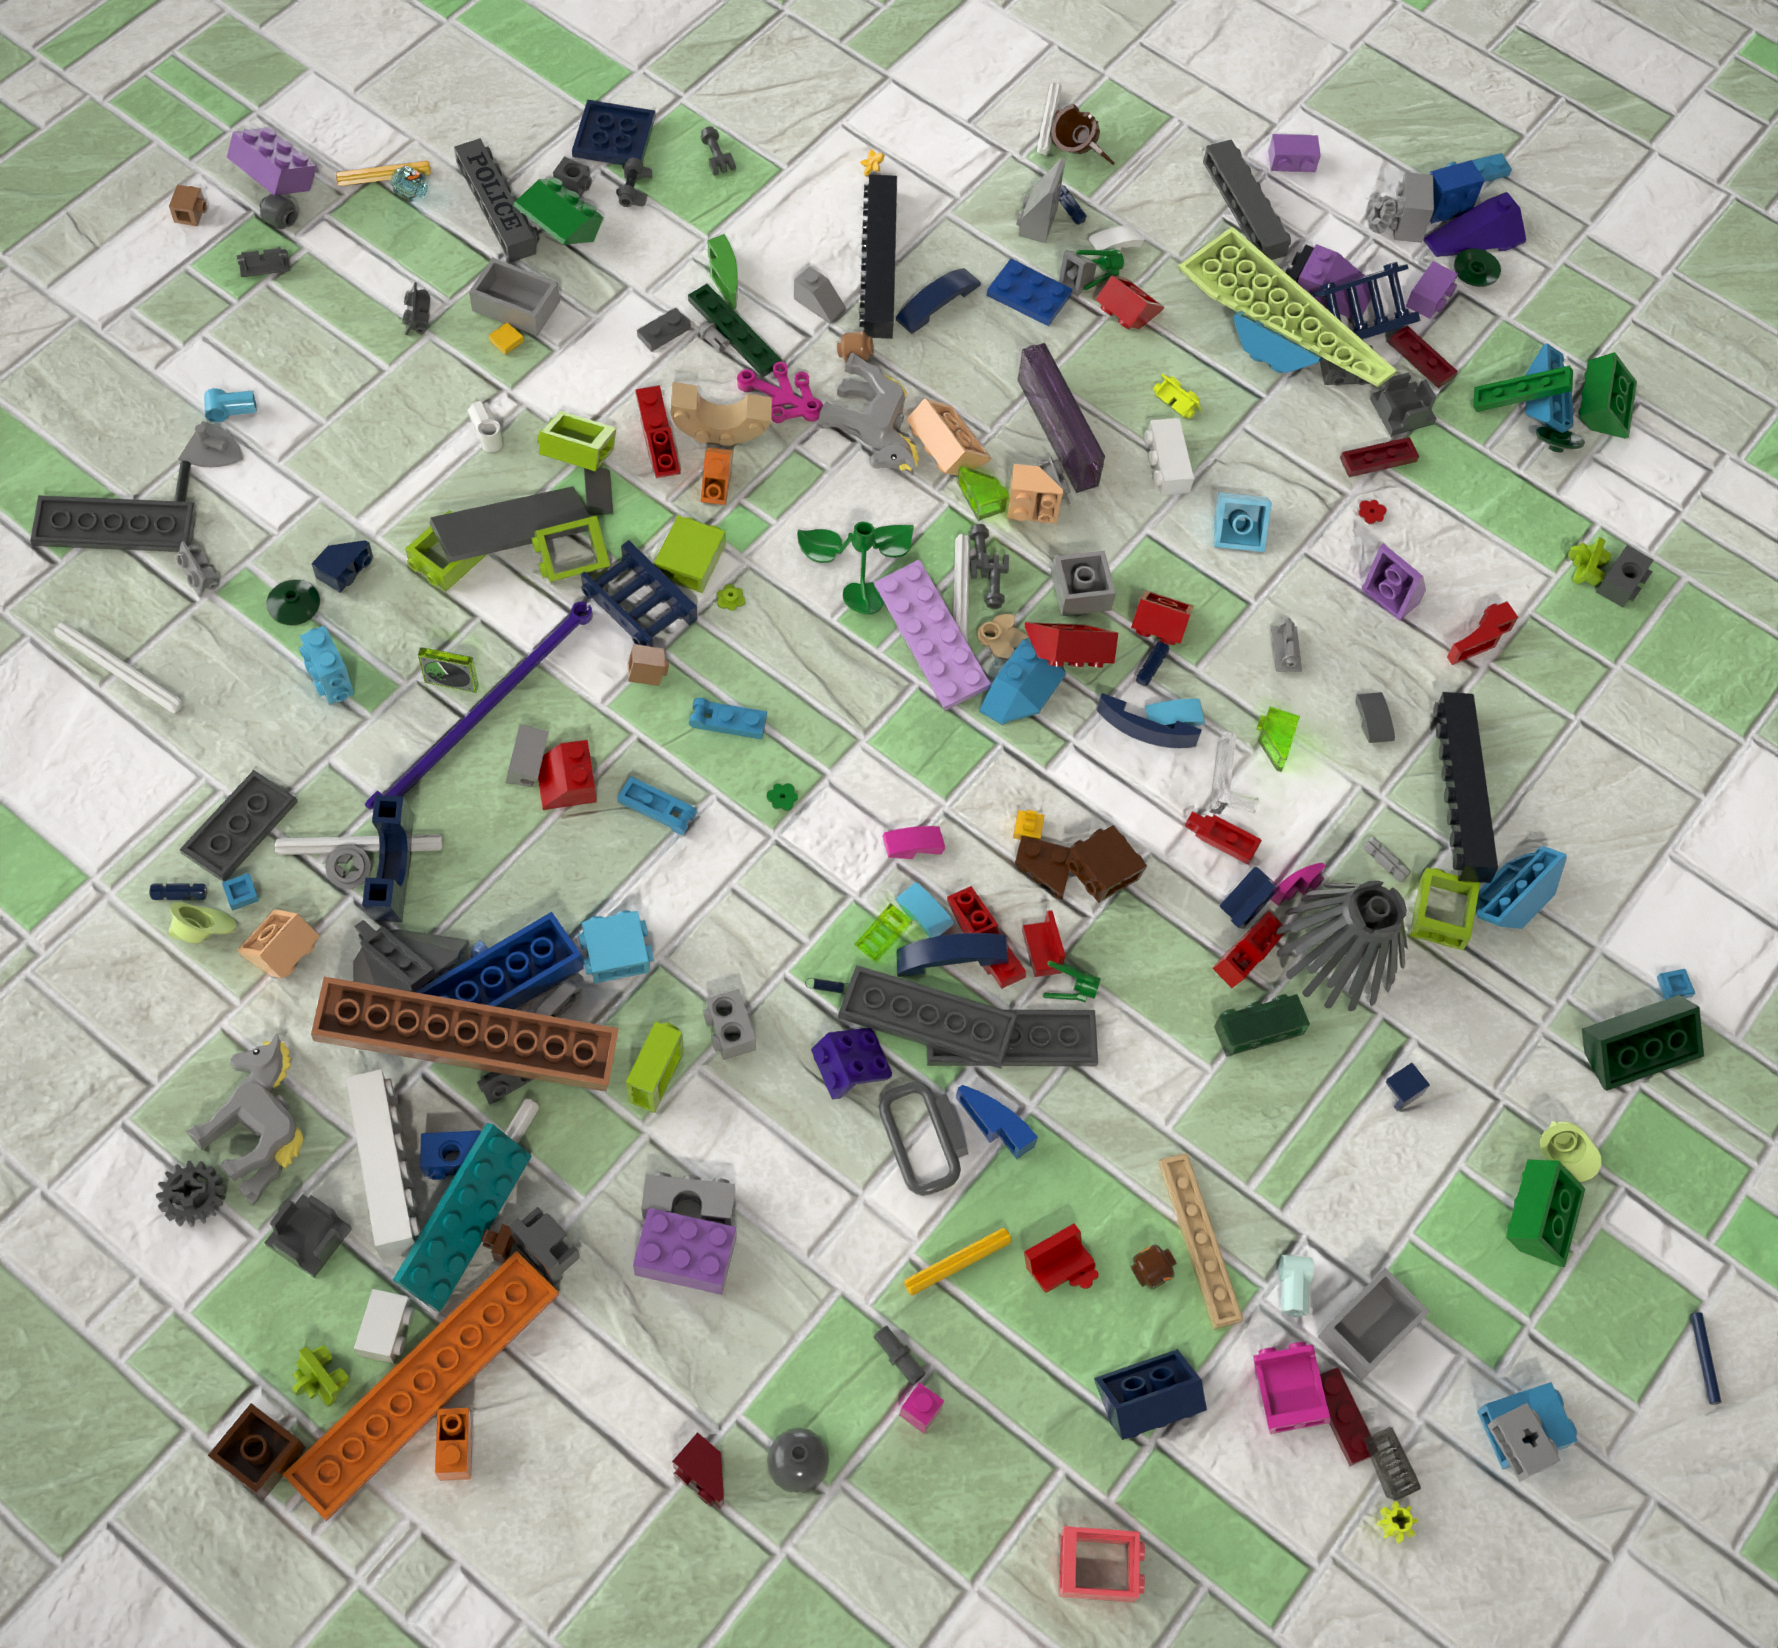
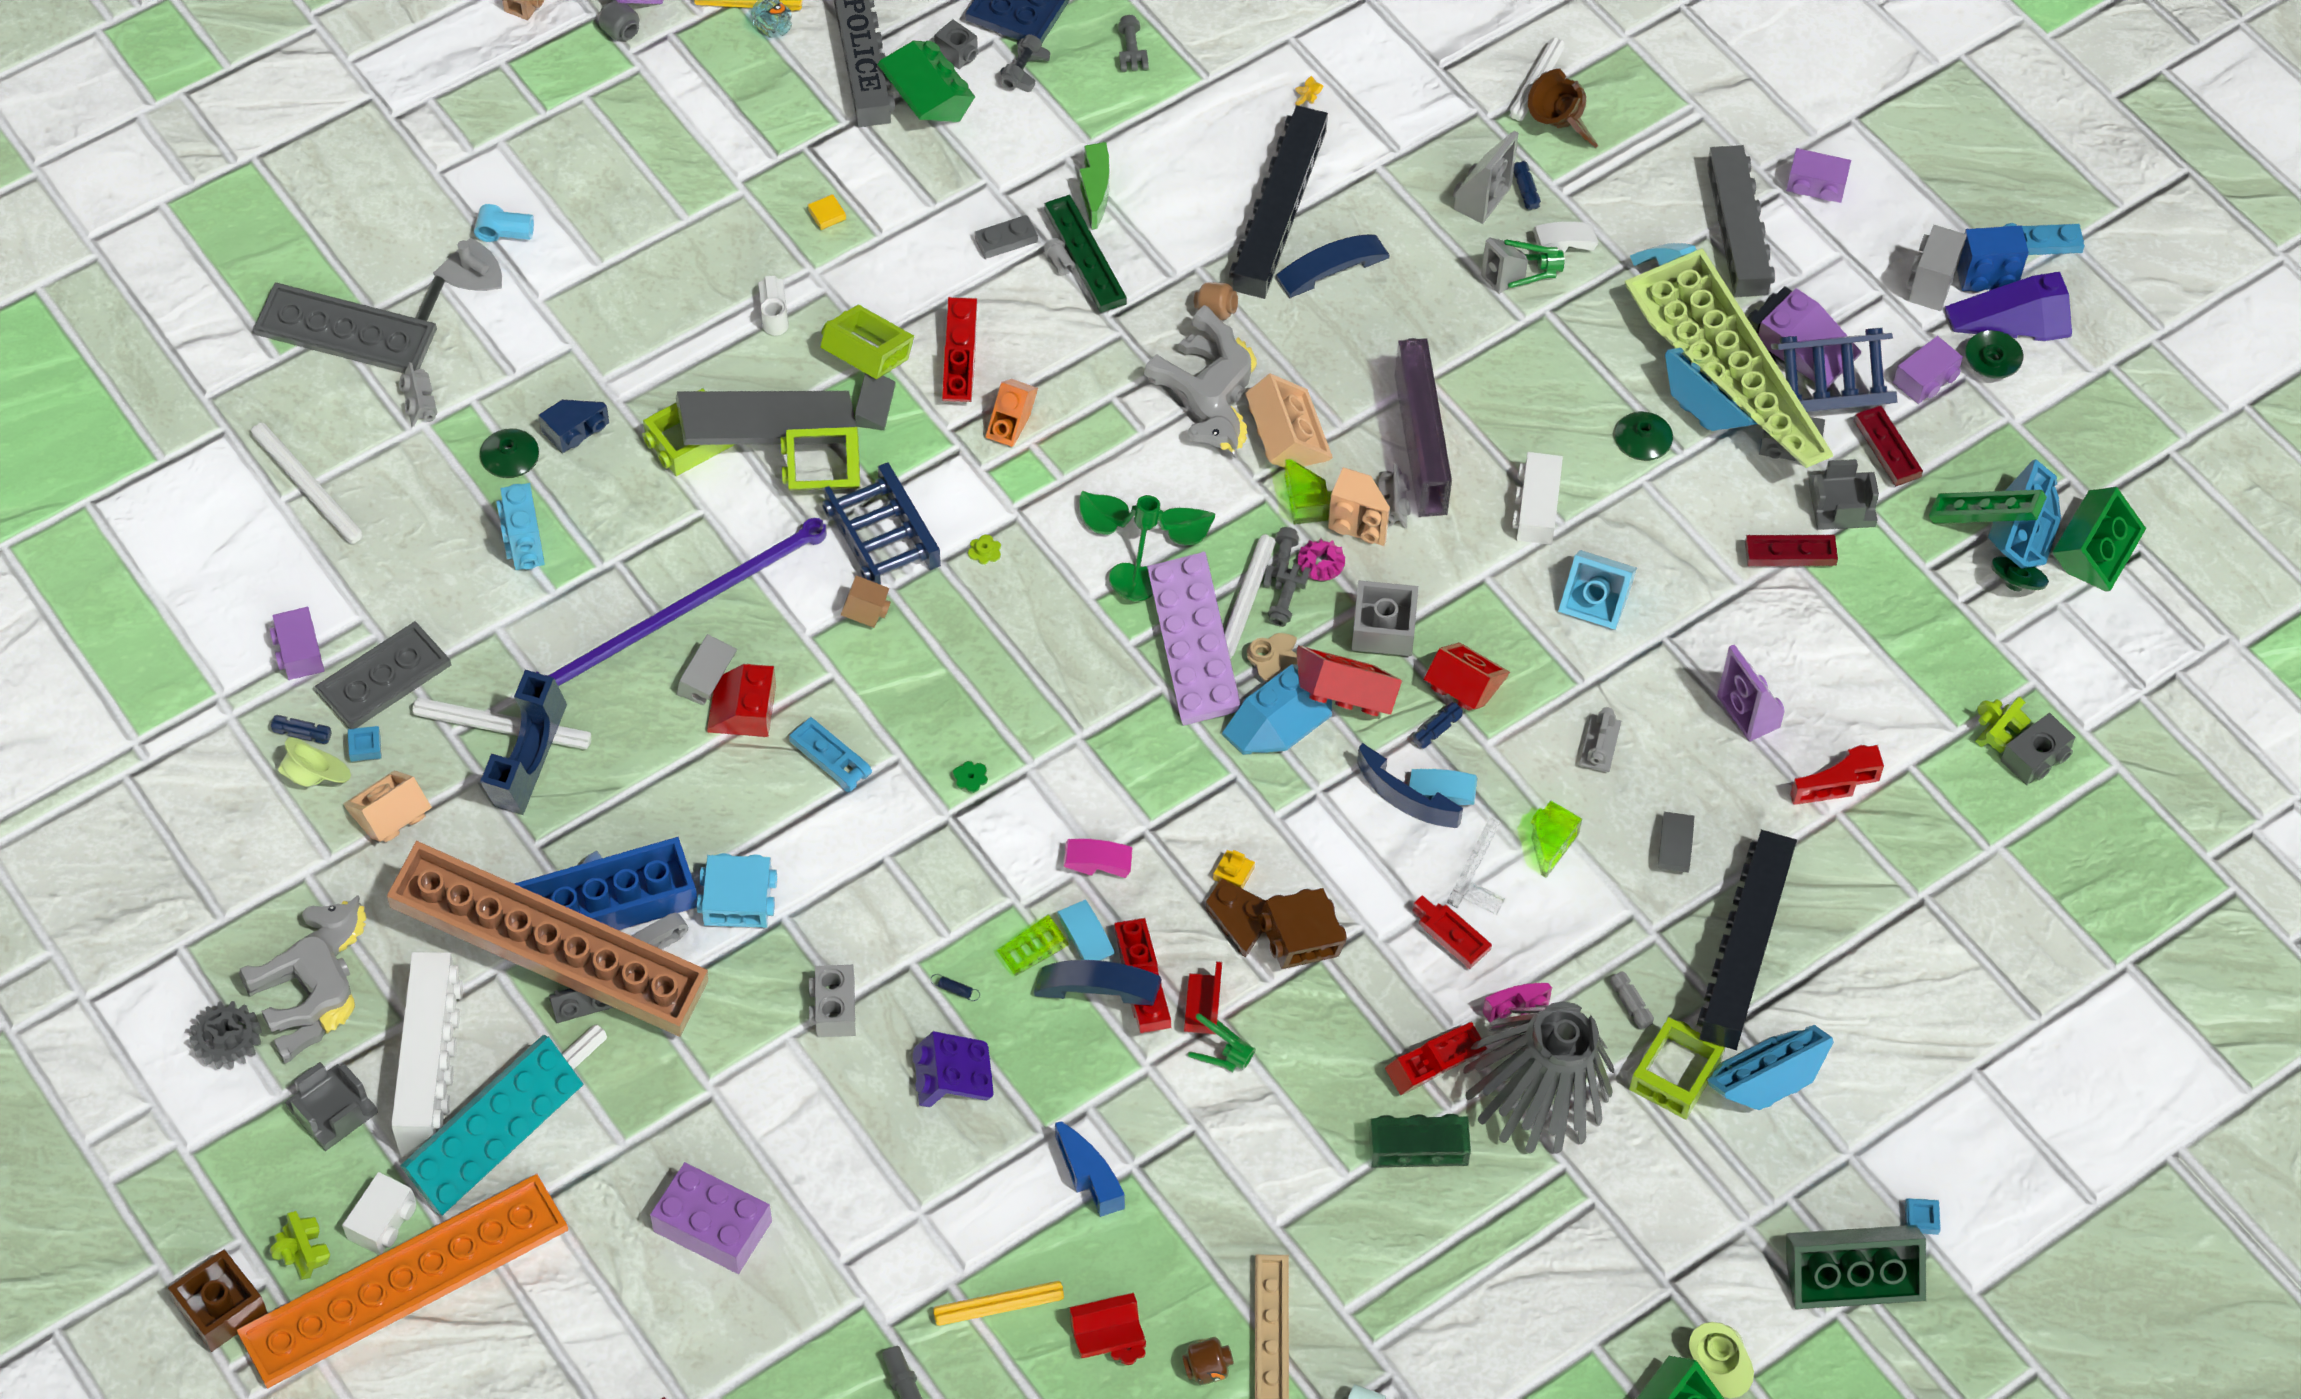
camera: 20 degrees right, 5 degrees down
dark grey hinge [237,247,290,277] -> none
light grey gear [325,845,371,889] -> none
dark grey panel [353,920,469,992] -> none
dark grey hinge [402,282,430,335] -> none
tile [418,647,479,693] -> none
blue brick [420,1130,481,1180] -> none
orange slope [435,1408,472,1481] -> none
light grey piece [469,257,560,336] -> none
reddish brown tile [481,1224,514,1263] -> none
dark grey panel [509,1207,580,1286] -> none
lime window [626,1021,684,1113] -> none
light grey arch [641,1172,735,1226] -> none
lime brick [654,515,726,593] -> none
tan brick [671,382,772,447] -> none
dark azure plate [689,698,767,739] -> none
dark pink plant [737,362,824,423] -> none
light grey slope [794,266,846,324] -> none
dark grey tile [838,965,1018,1069] -> none
dark grey bar [879,1081,969,1196] -> none
dark grey tile [926,1010,1098,1067] -> none
blue plate [986,259,1073,327] -> none
red slope [1095,275,1164,330] -> none
neon yellow hinge [1153,373,1202,419] -> none
dark blue panel [1220,867,1280,929] -> none
red plant [1358,500,1387,524] -> none
light grey gear [1368,195,1396,234] -> none
dark blue panel [1386,1063,1430,1112] -> none
none -> medium lavender brick [269,606,325,680]
none -> dark pink gear [1297,538,1345,581]
none -> dark green dish [1615,411,1673,461]
none -> medium azure slope [1630,243,1697,266]

